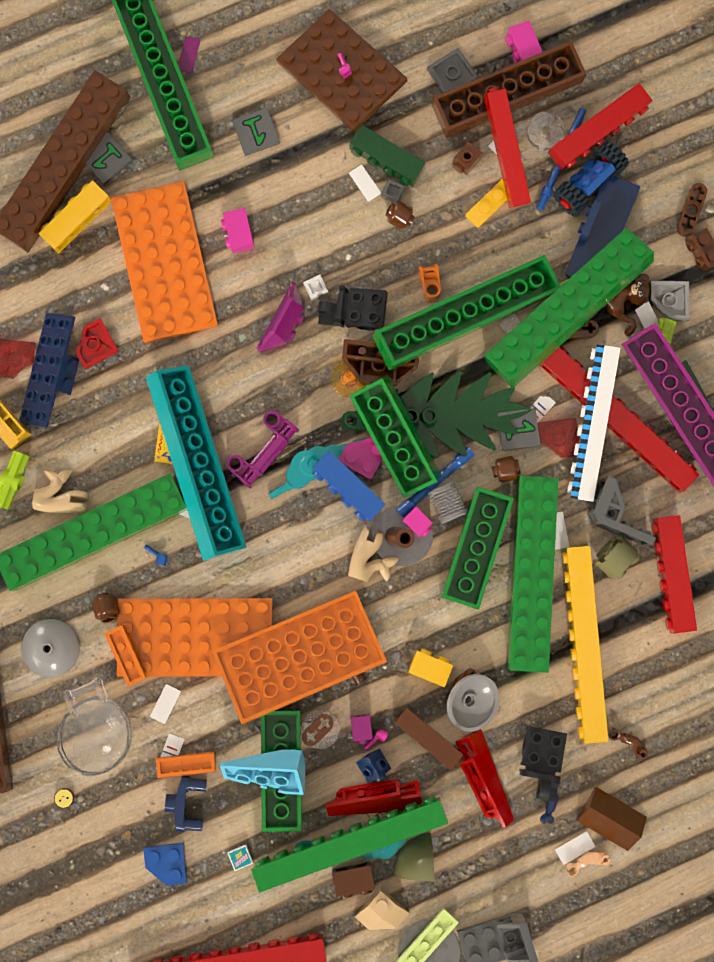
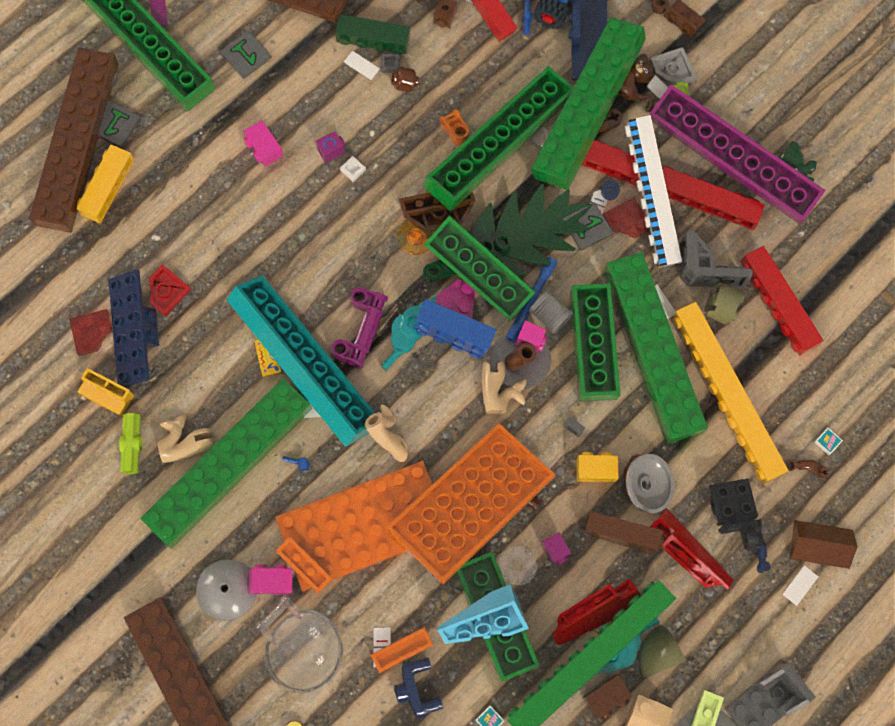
camera: 25 degrees left, 10 degrees down
reddish brown head [92,593,119,623] -> none
orange plate [111,181,218,344] -> none
white sticker [150,684,181,724] -> none
magenta wedge [257,281,305,353] -> none
reddish brown beam [302,714,334,746] -> none
black plate [318,286,388,331] -> none
dark blue brick [356,748,391,783] -> none
dark pink hand [364,729,388,751] -> none
yellow piece [465,179,507,228] -> none
reddish brown head [492,456,521,483] -> none
light nougat arm [566,852,610,877] -> none
none -> dark pink brick [249,564,292,595]
none -> magenta brick [315,131,346,163]
none -> tan piece [365,404,408,462]
none -> dark grey tile [564,417,585,437]
none -> dark blue tile [601,181,620,200]
none -> tile [814,428,843,455]

